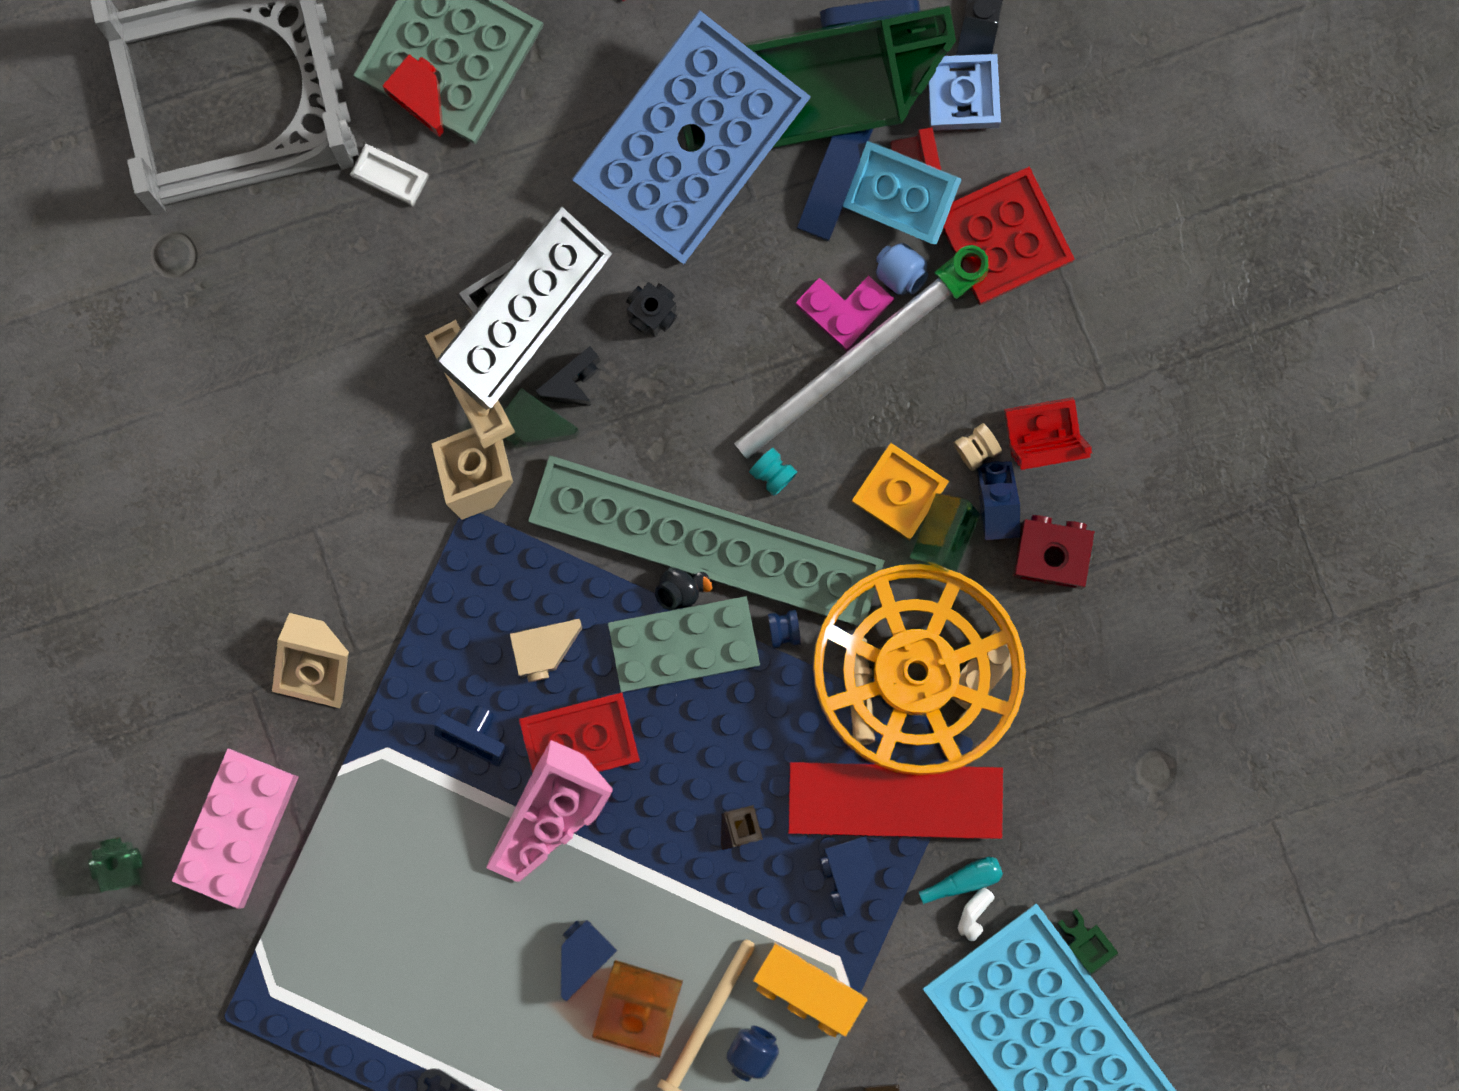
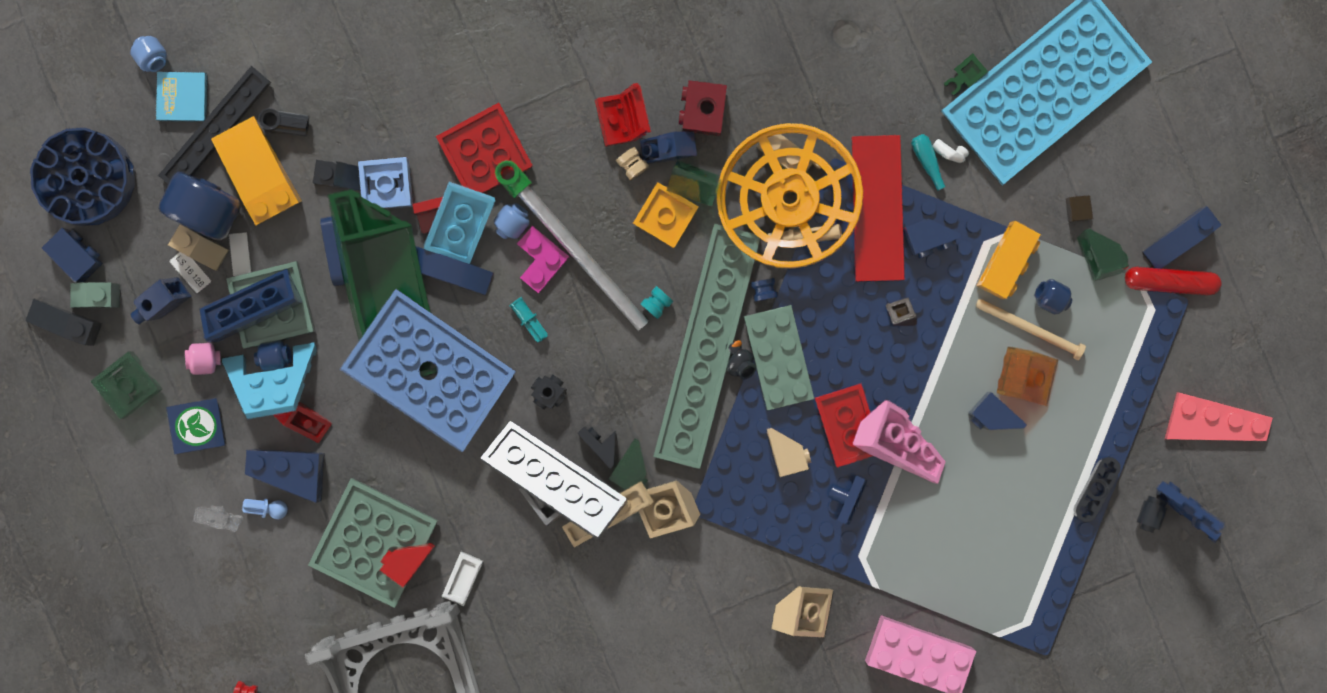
camera: 85 degrees left, 5 degrees up
none -> teal axle [509,297,548,343]

